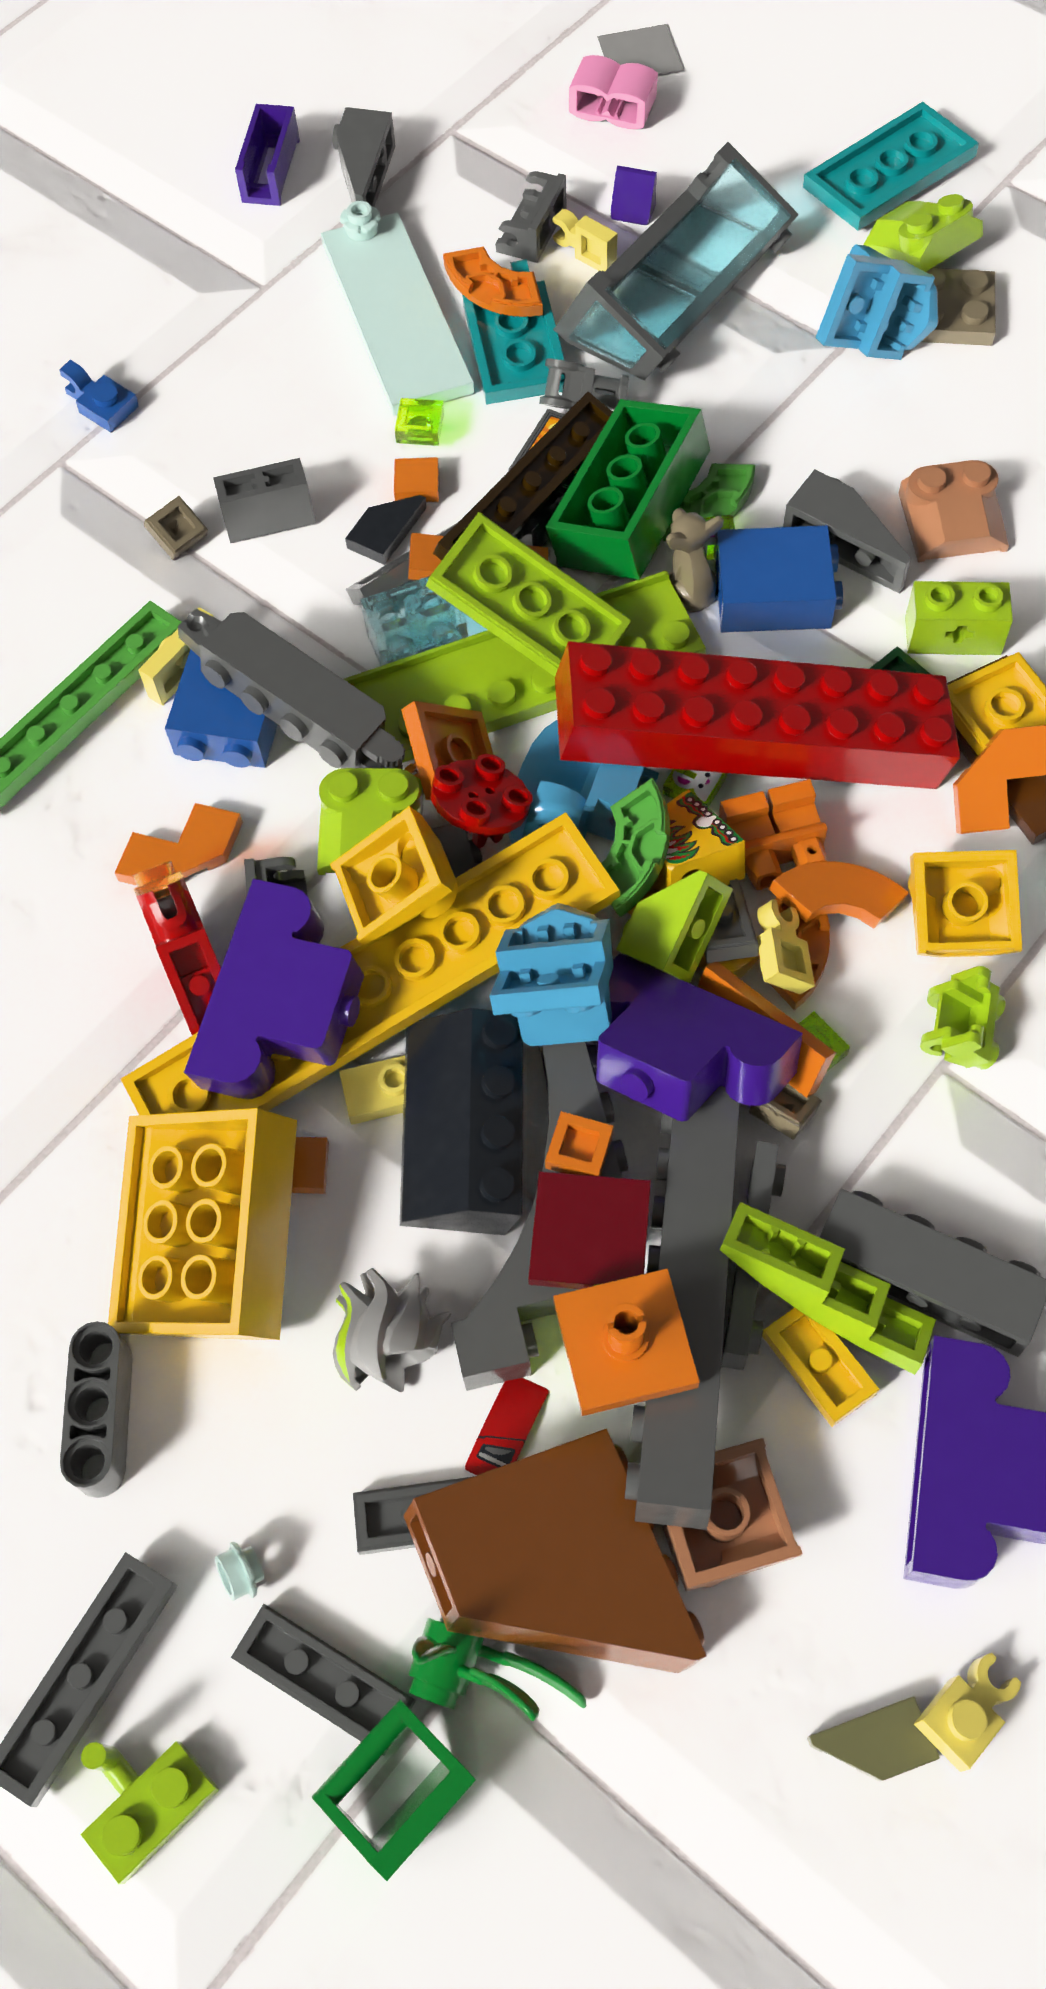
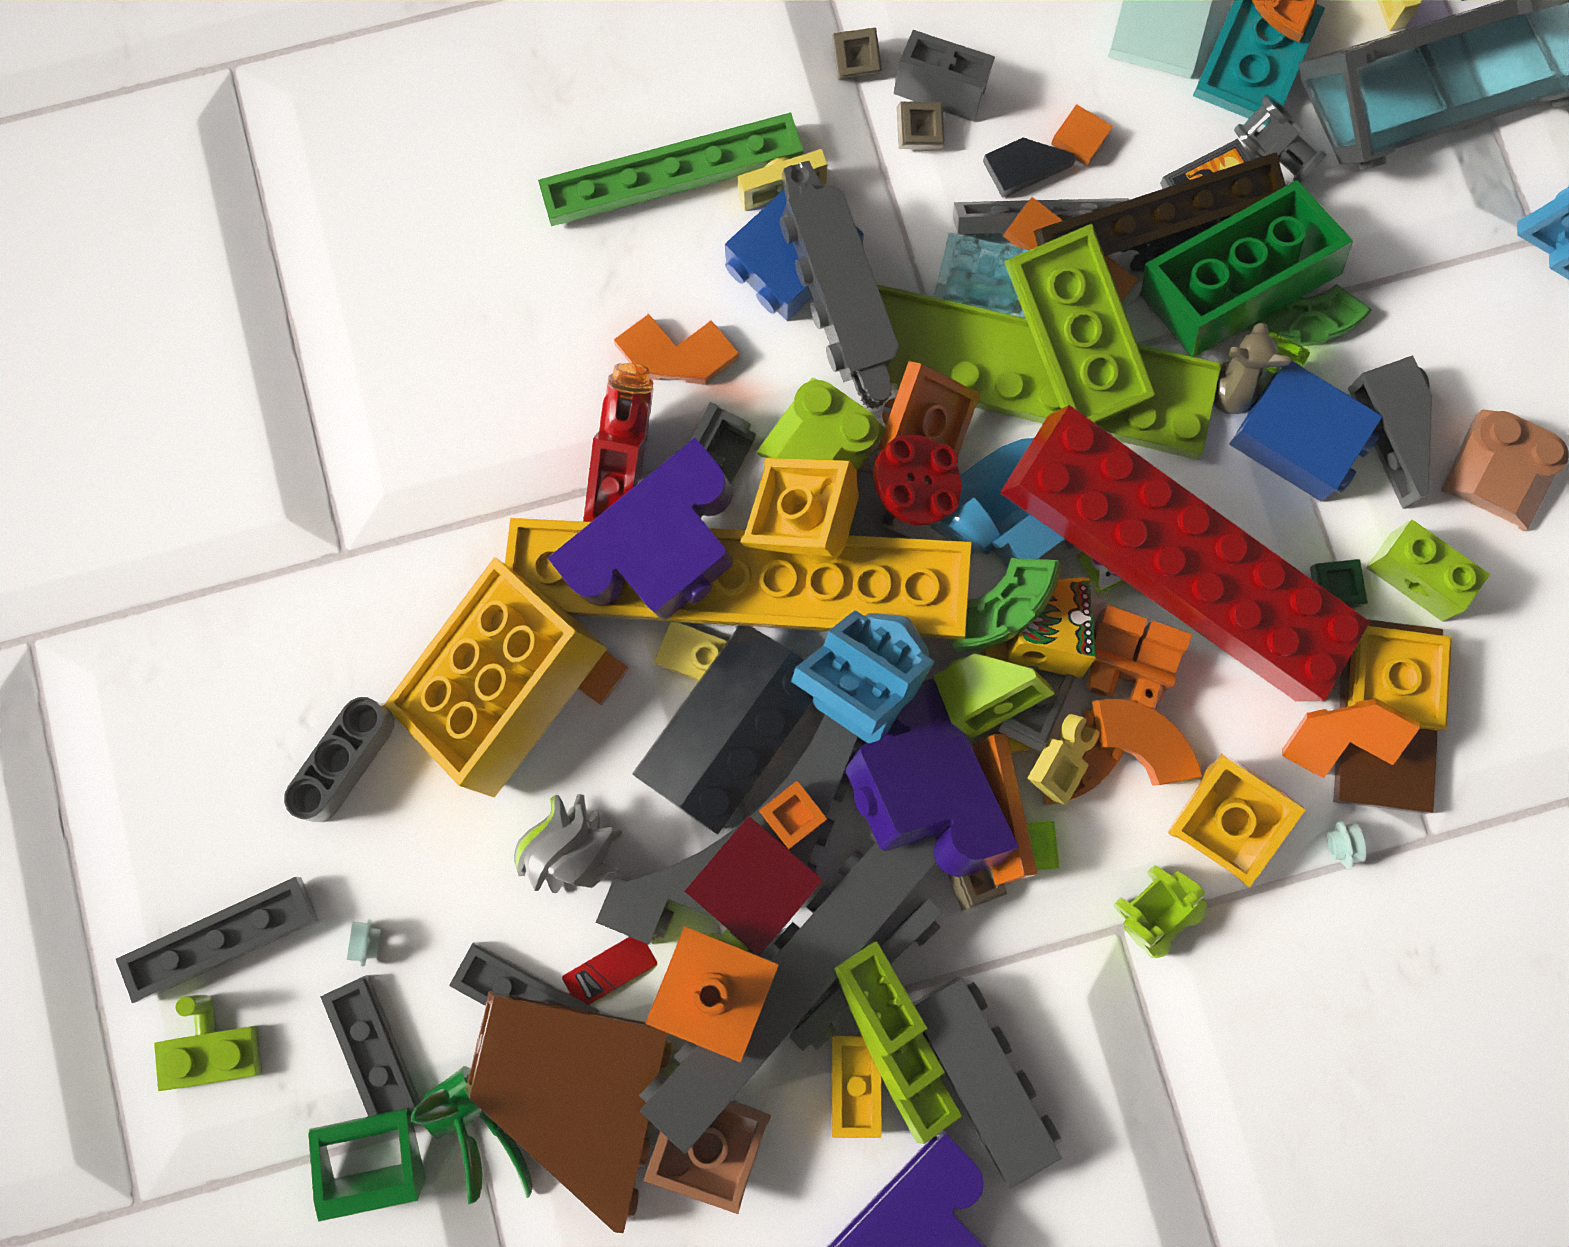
camera: 30 degrees right, 15 degrees up
clear neon green plate [395,398,445,446] -> none
none -> dark tan tile [896,101,945,150]

